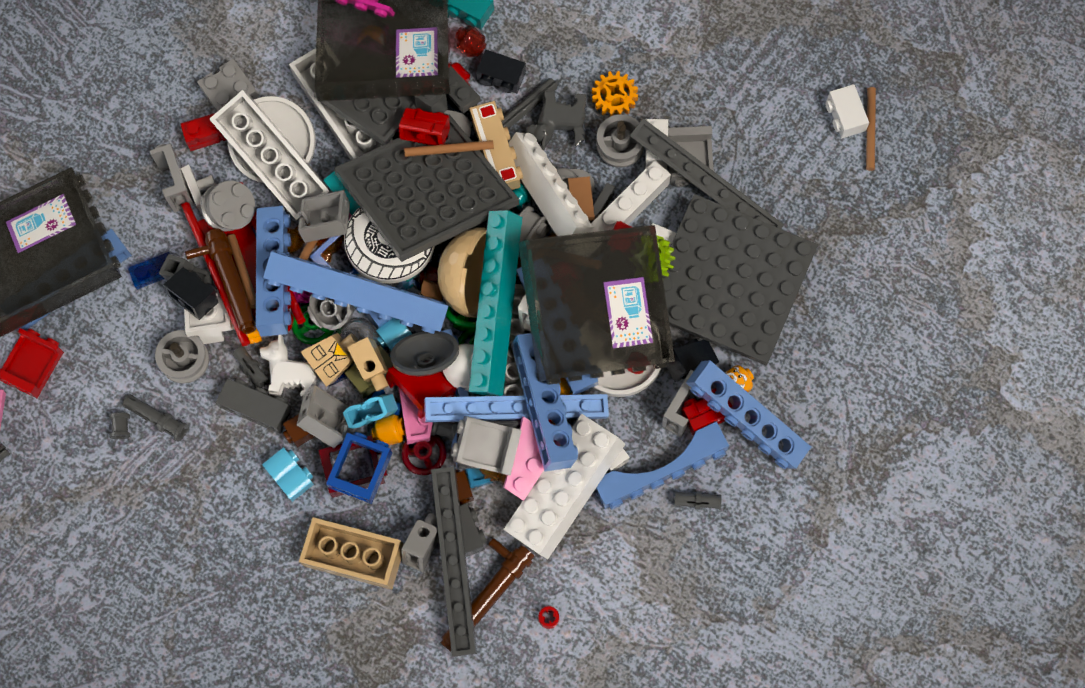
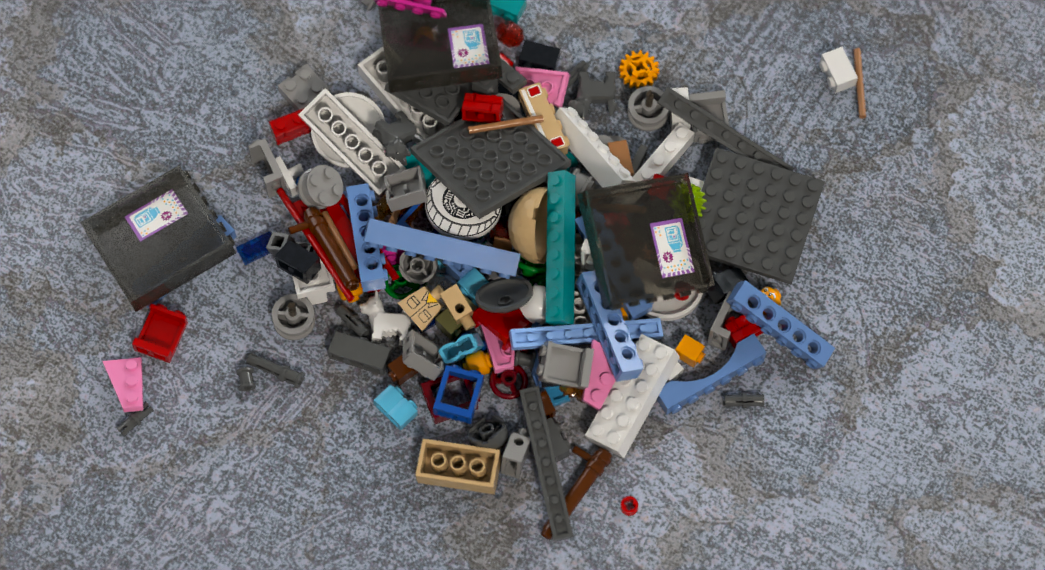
camera: 10 degrees left, 5 degrees down
none -> dark grey animal [372,110,425,166]
none -> dark grey cylinder [468,415,508,450]
none -> bright pink wing [515,66,570,108]
none -> light orange brick [675,334,706,368]

